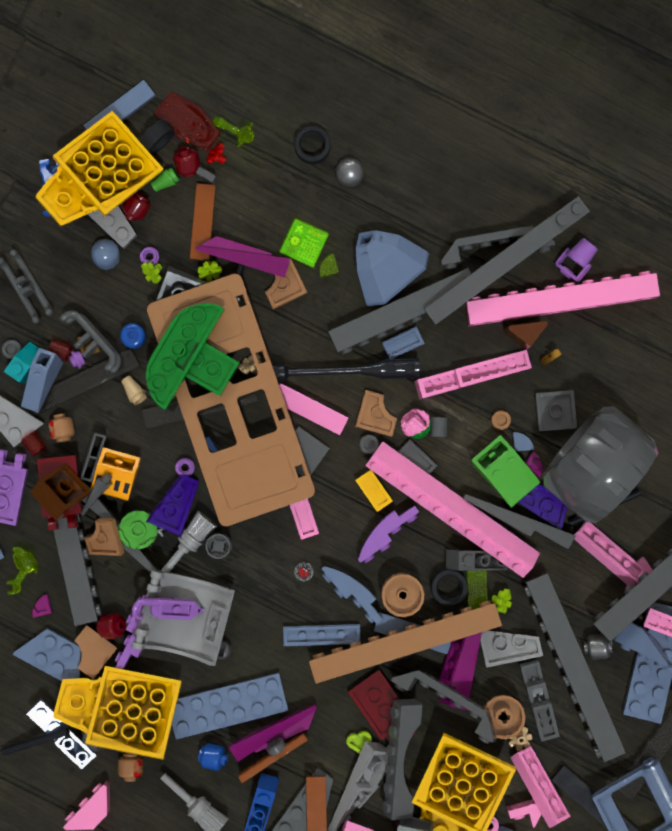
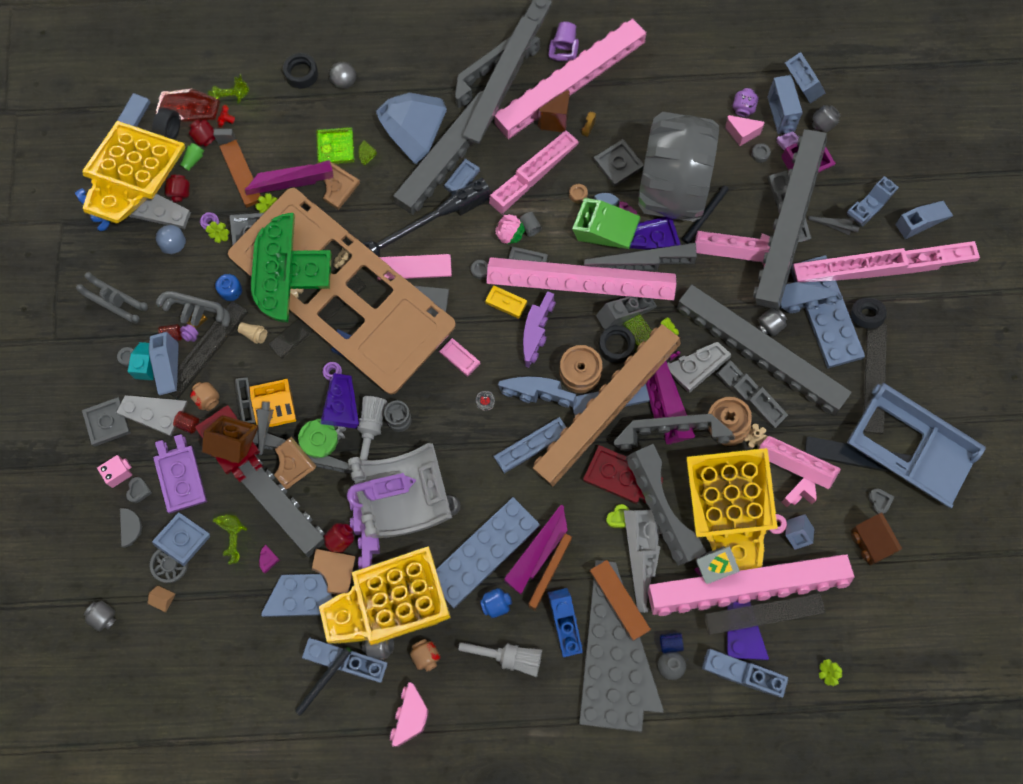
camera: 25 degrees left, 15 degrees down
dark grey tile [266,738,286,756] -> none
medium nougat tile [355,390,397,437] -> none

